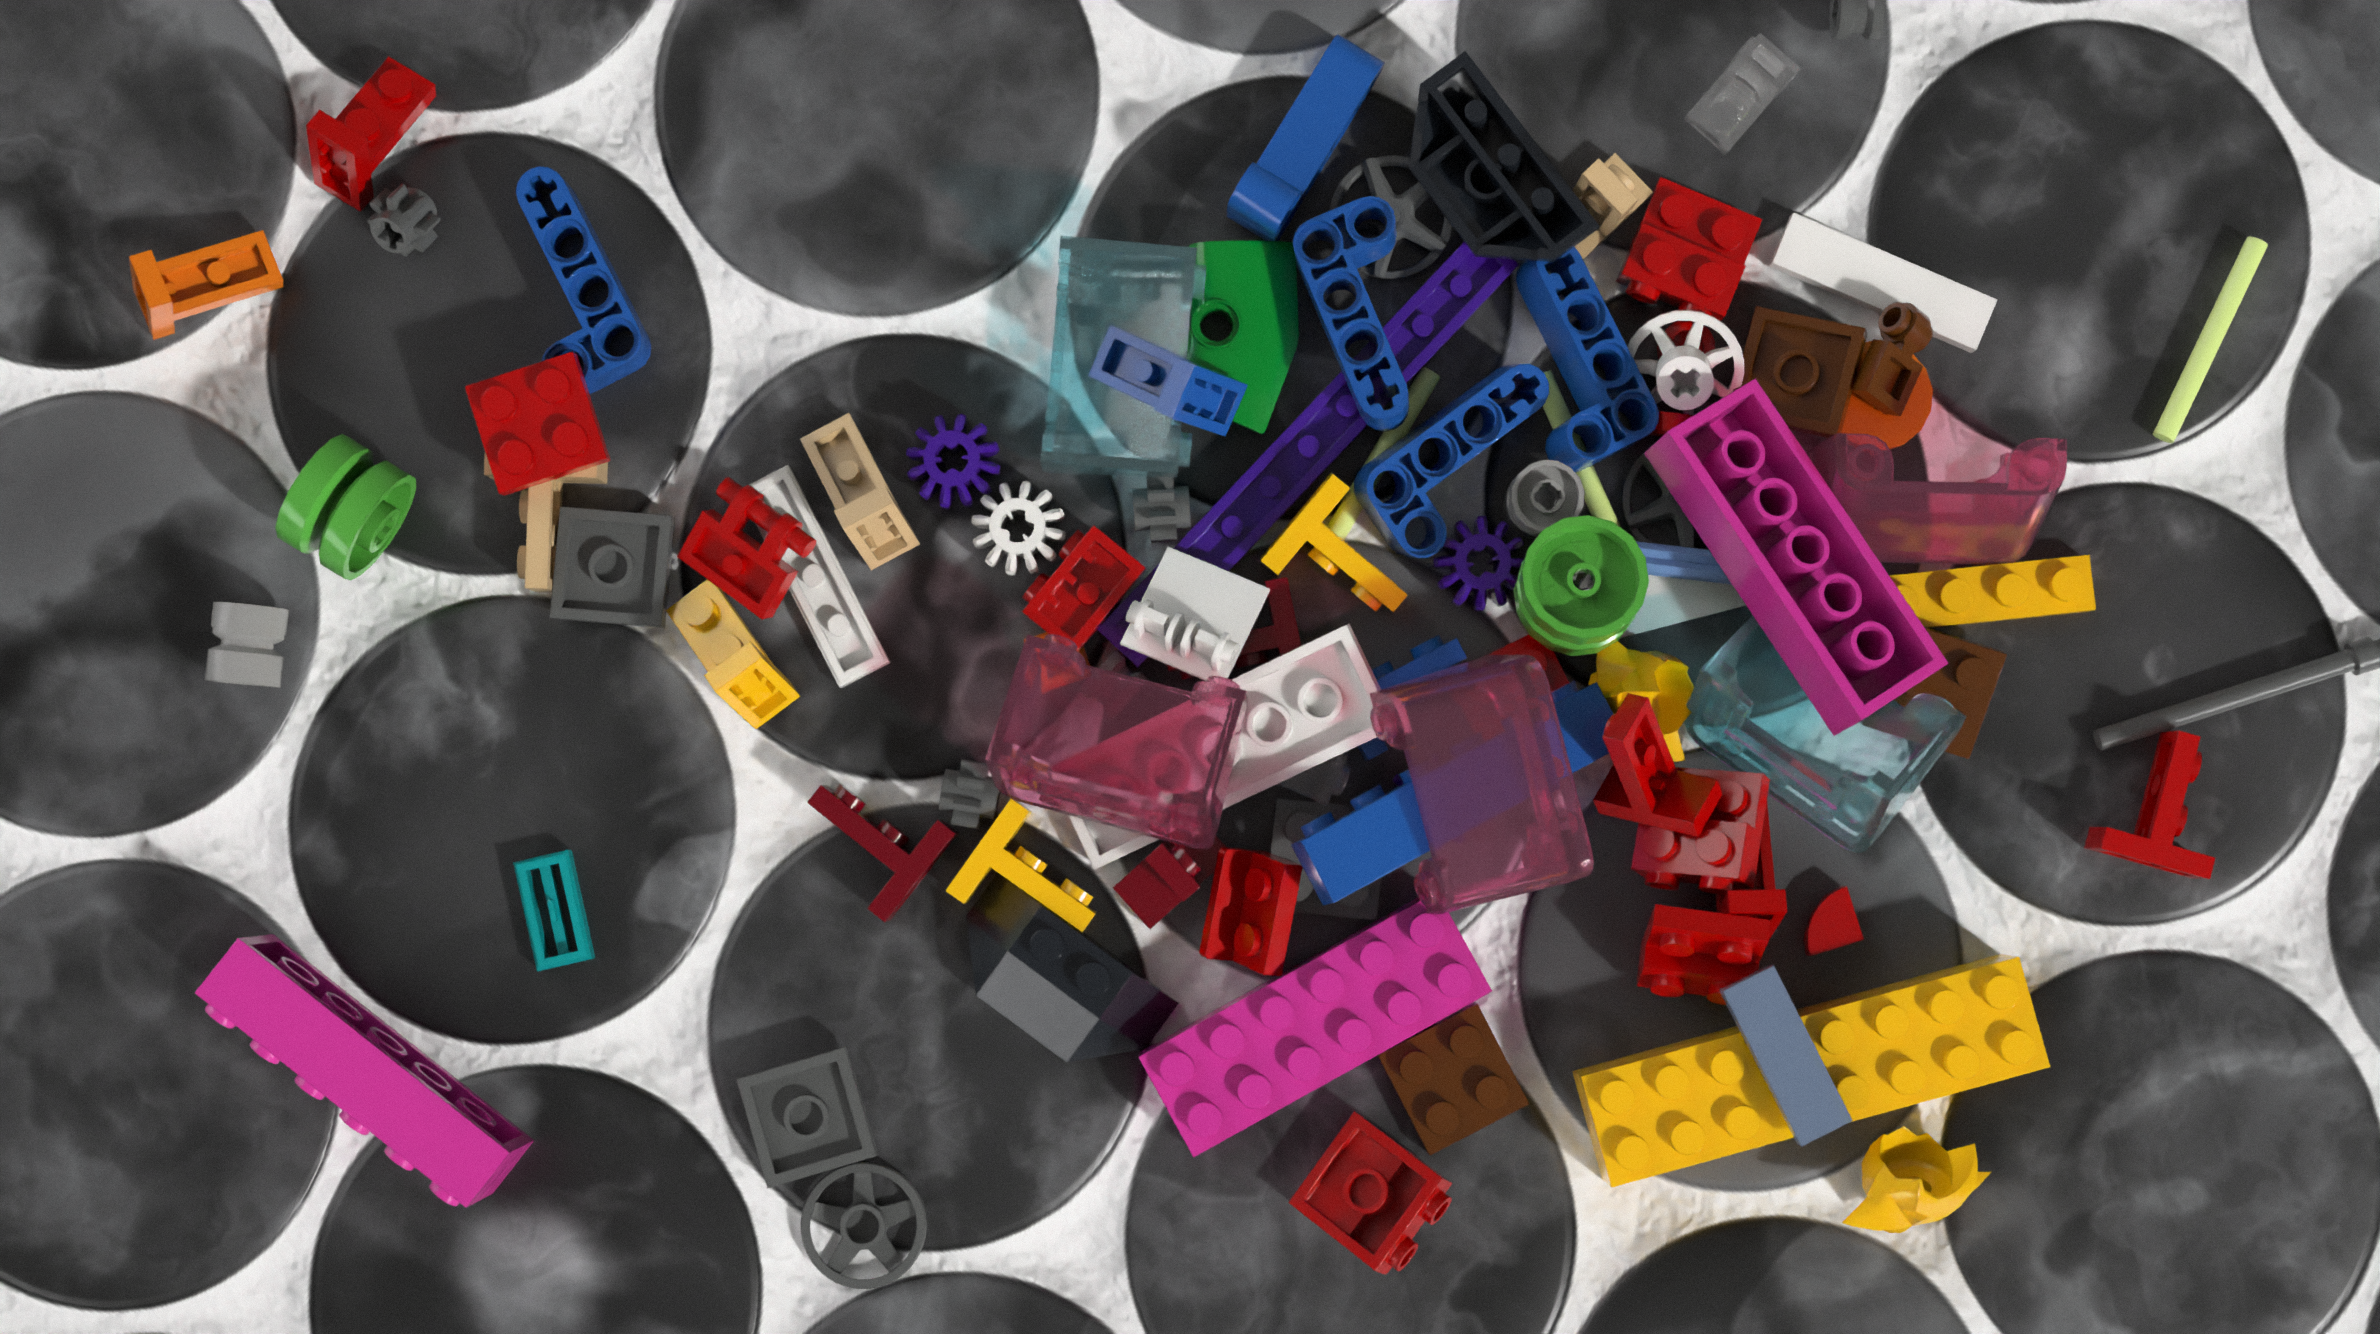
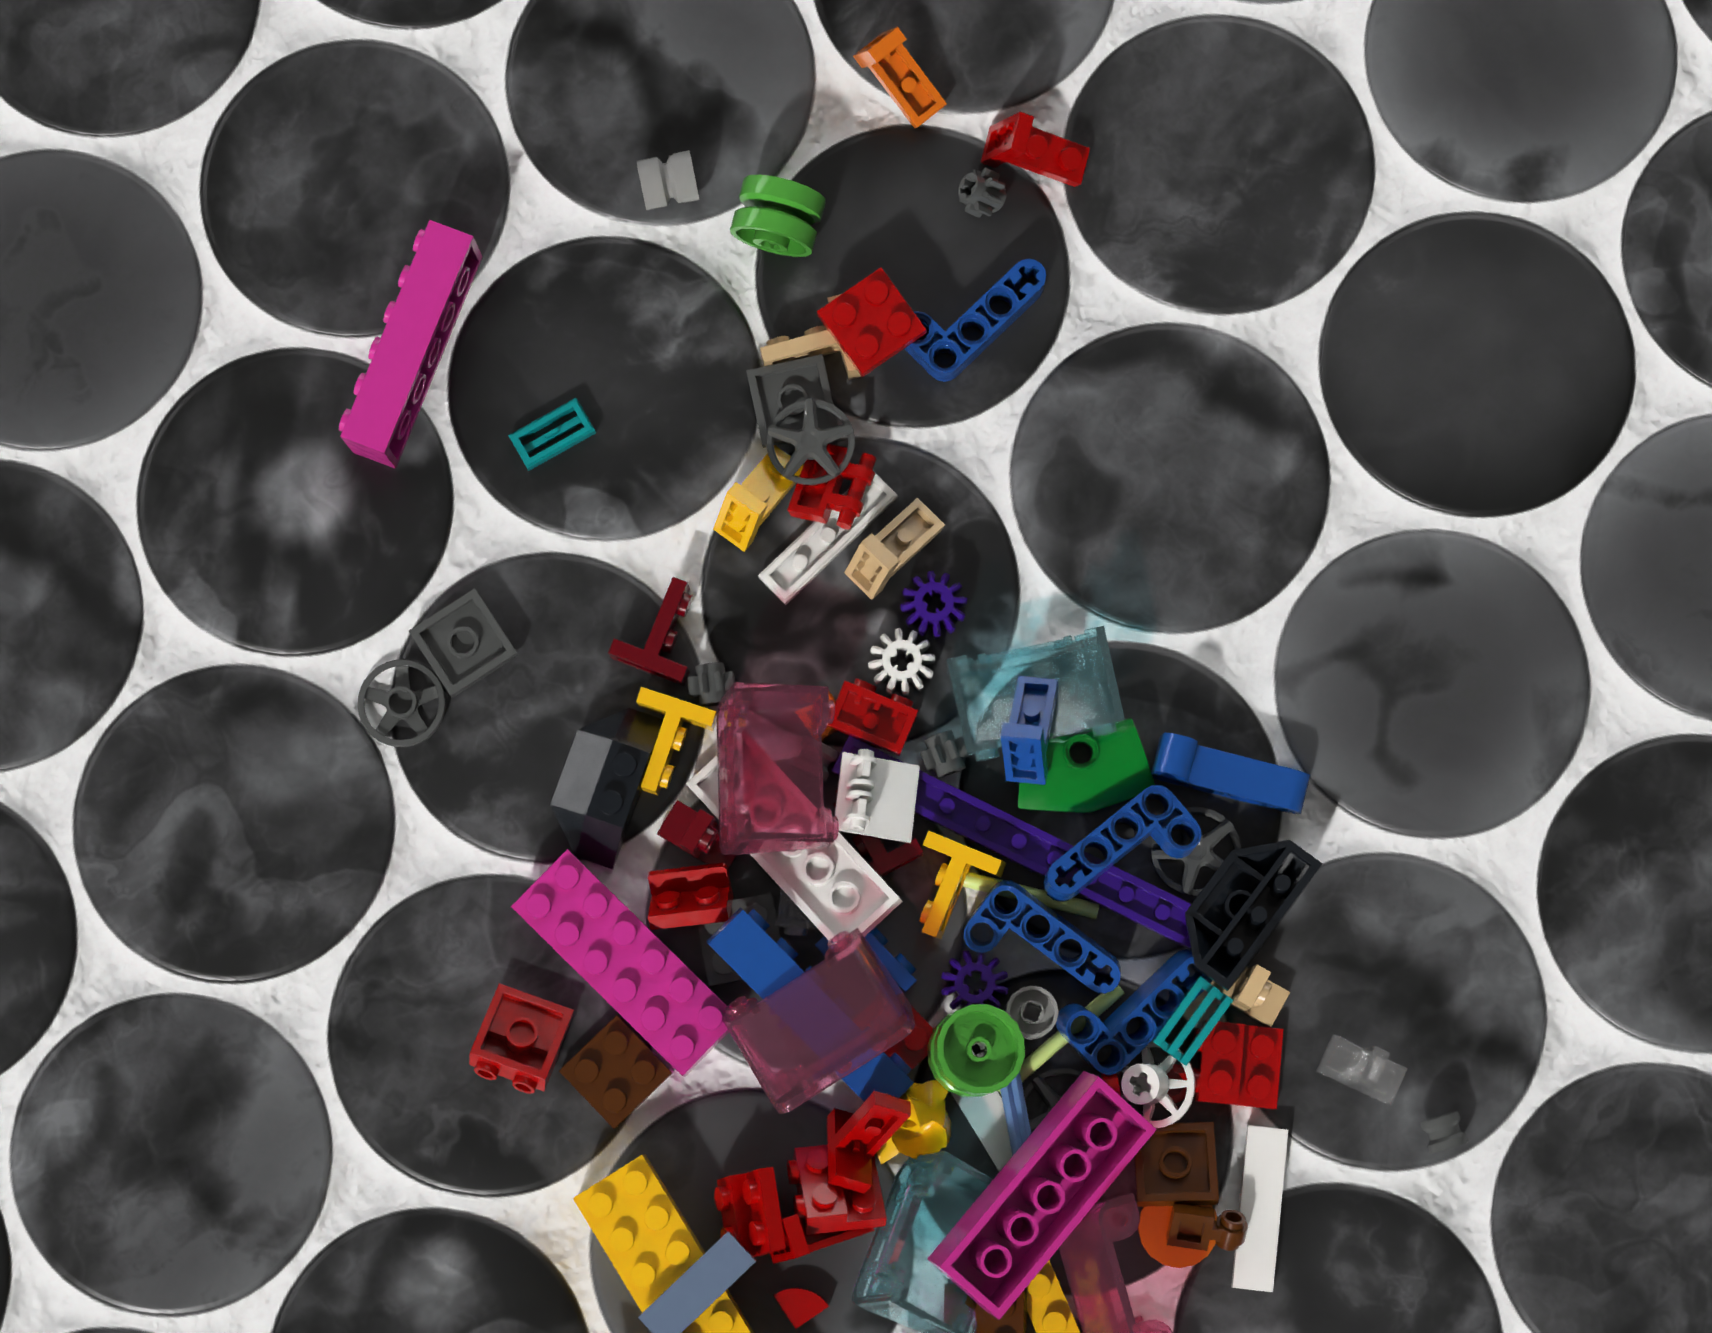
camera: 80 degrees right, 5 degrees down
none -> dark grey wheel [767,398,855,485]
none -> teal tile [1152,976,1233,1066]

